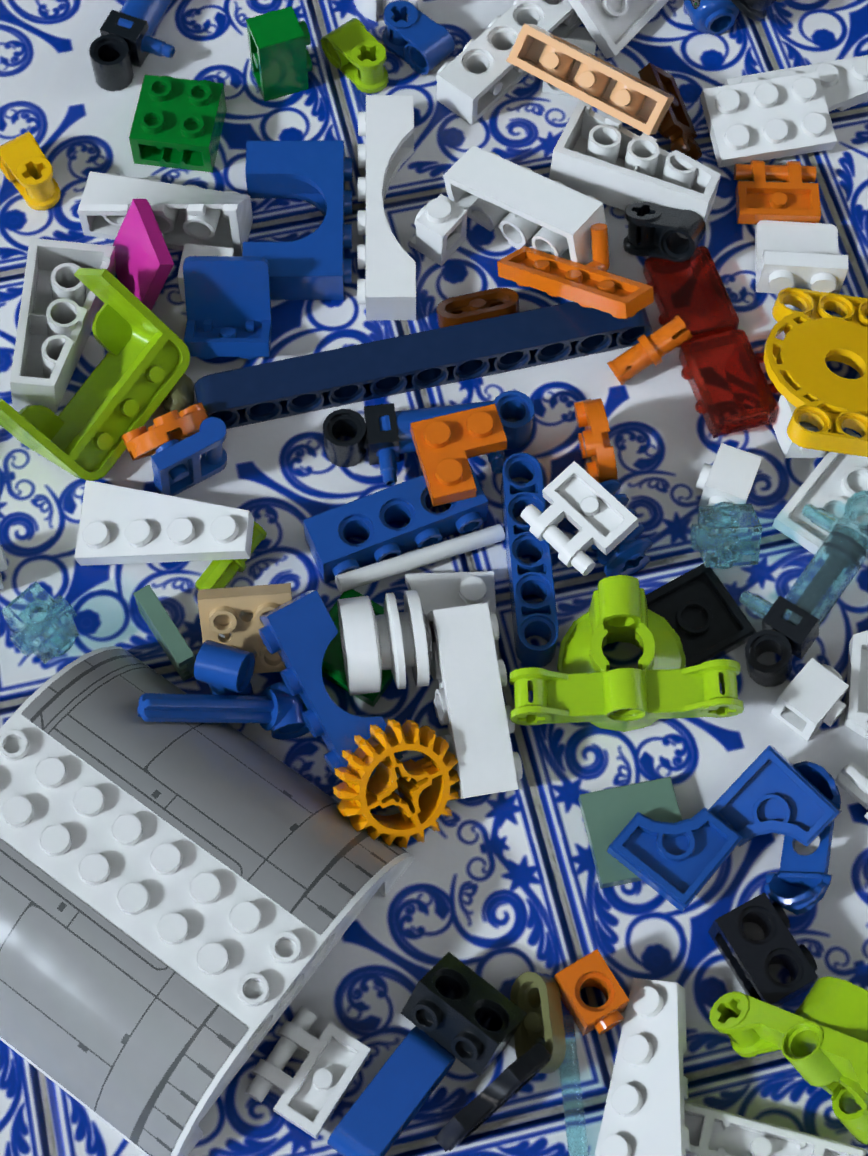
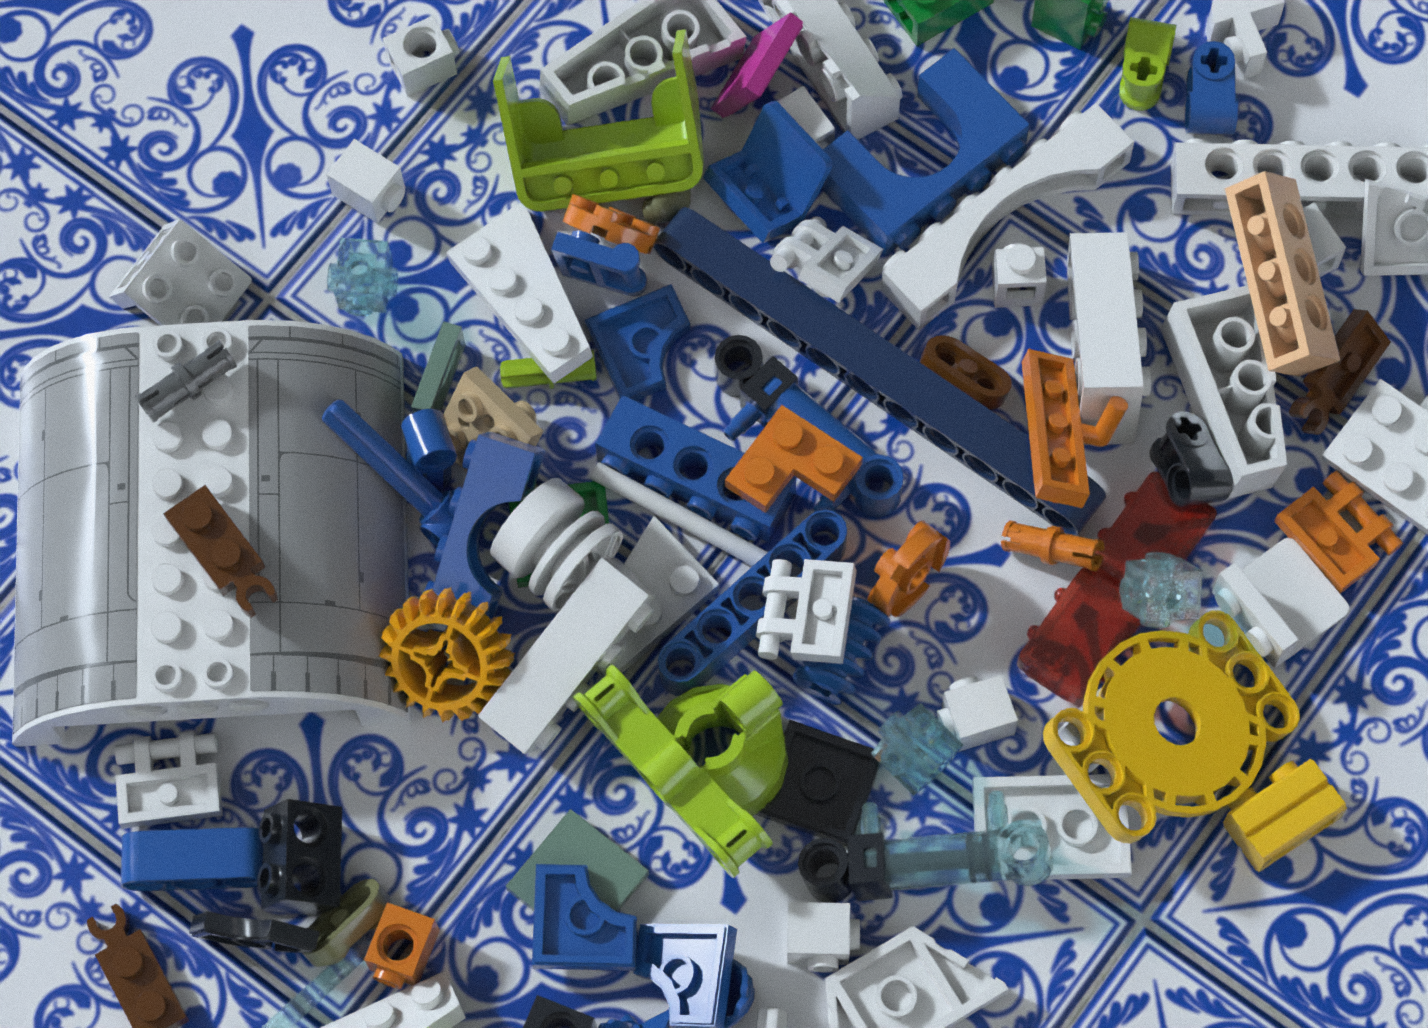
camera: 55 degrees right, 5 degrees up
none -> dark grey pin [135,340,237,423]
none -> reddish brown plate [163,485,278,618]
none -> blue tile [584,284,691,401]
none -> white plate [770,217,883,303]
none -> clear light blue brick [1119,552,1203,628]

